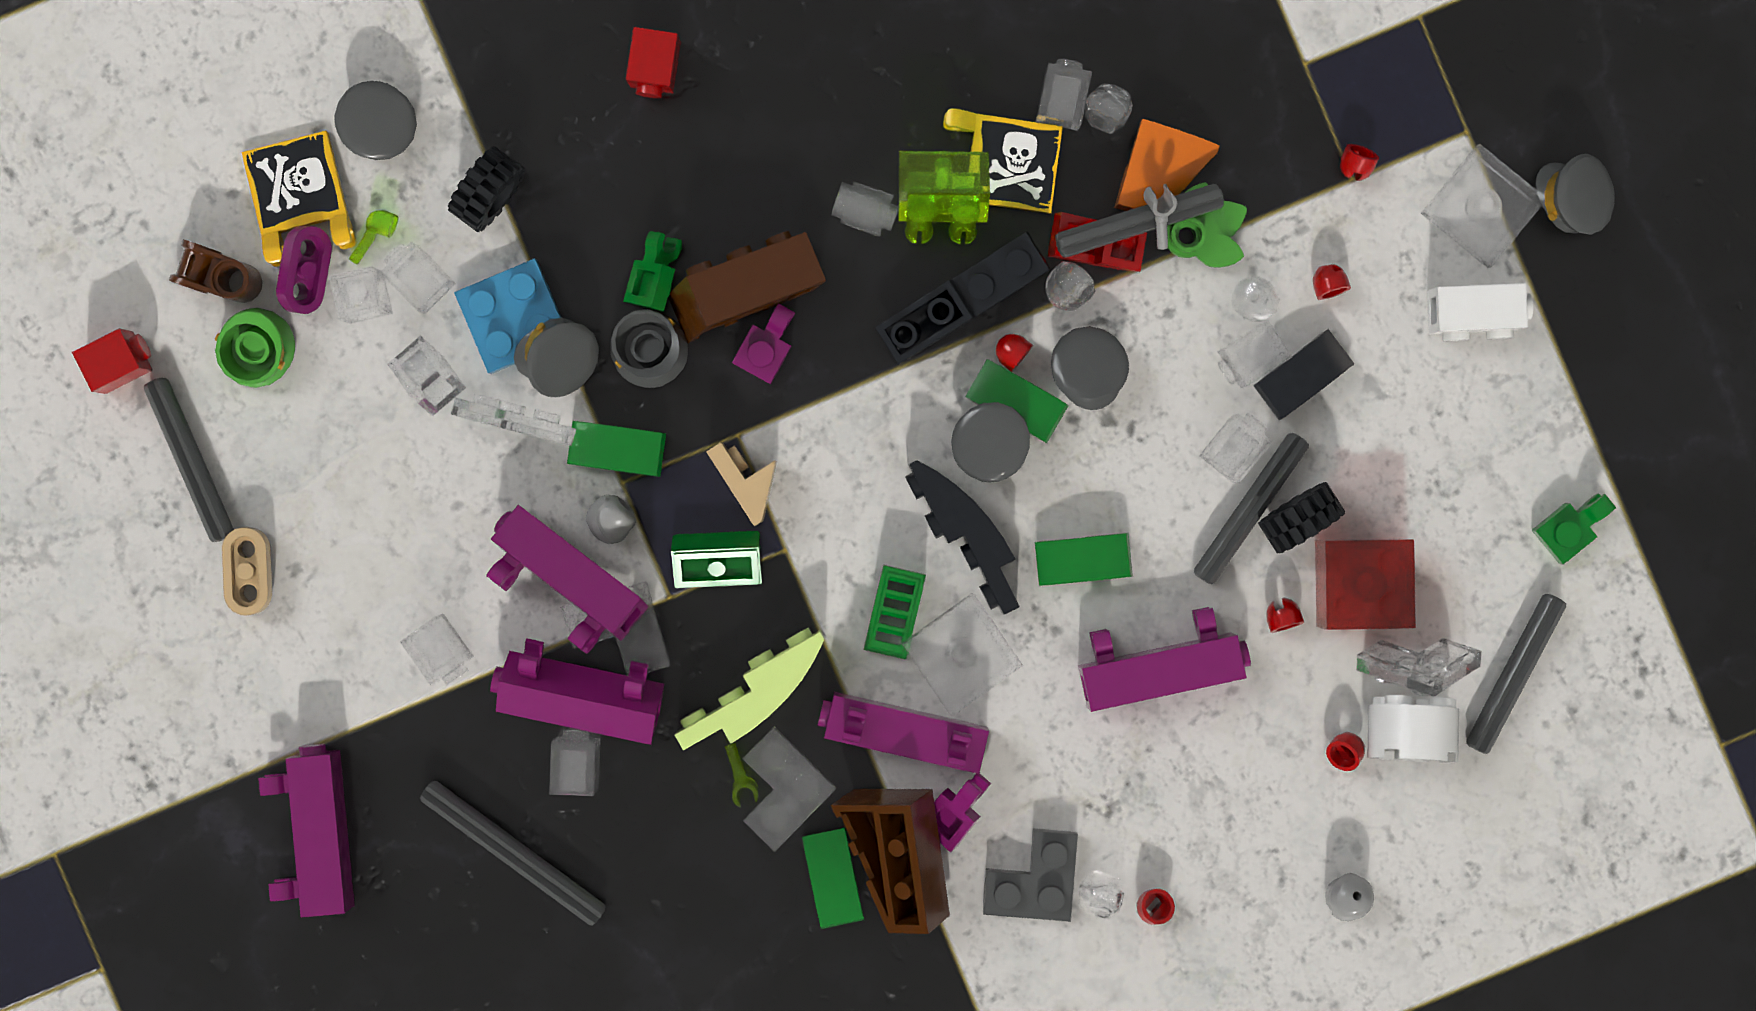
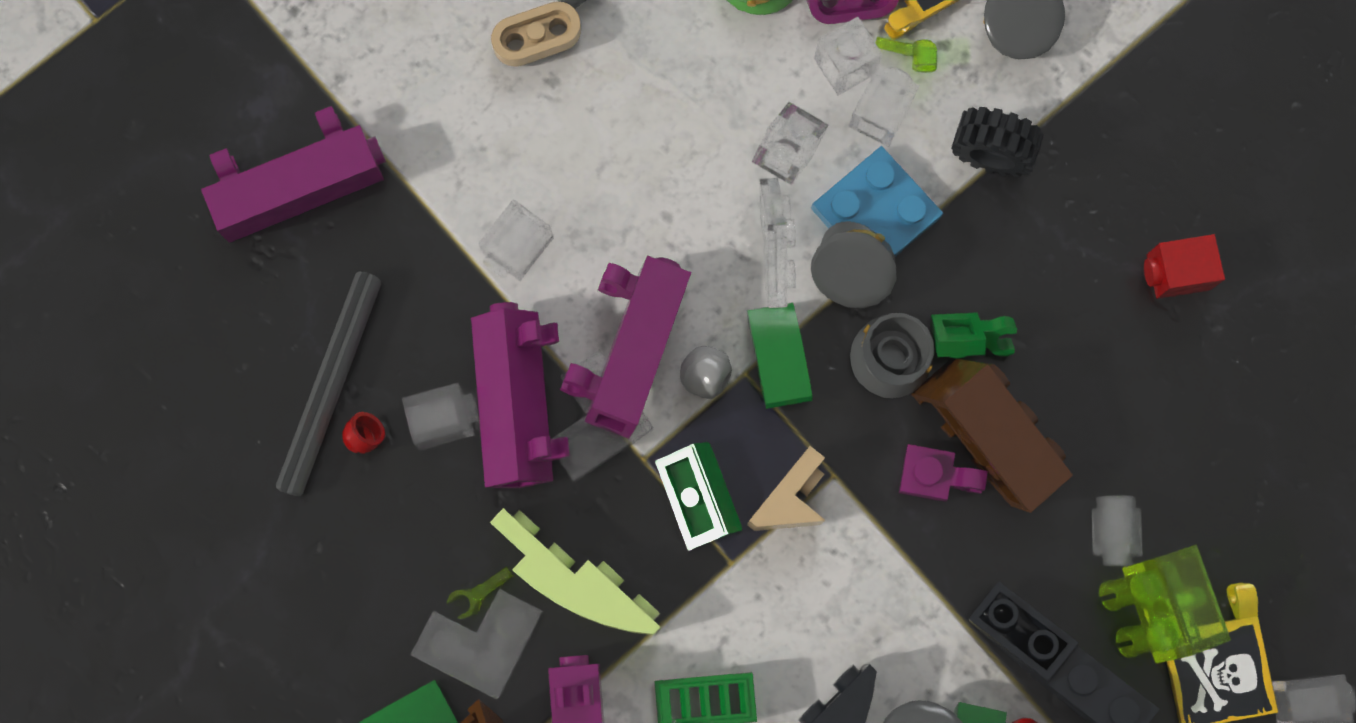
camera: 70 degrees right, 10 degrees down
none -> red hinge [342,412,385,454]

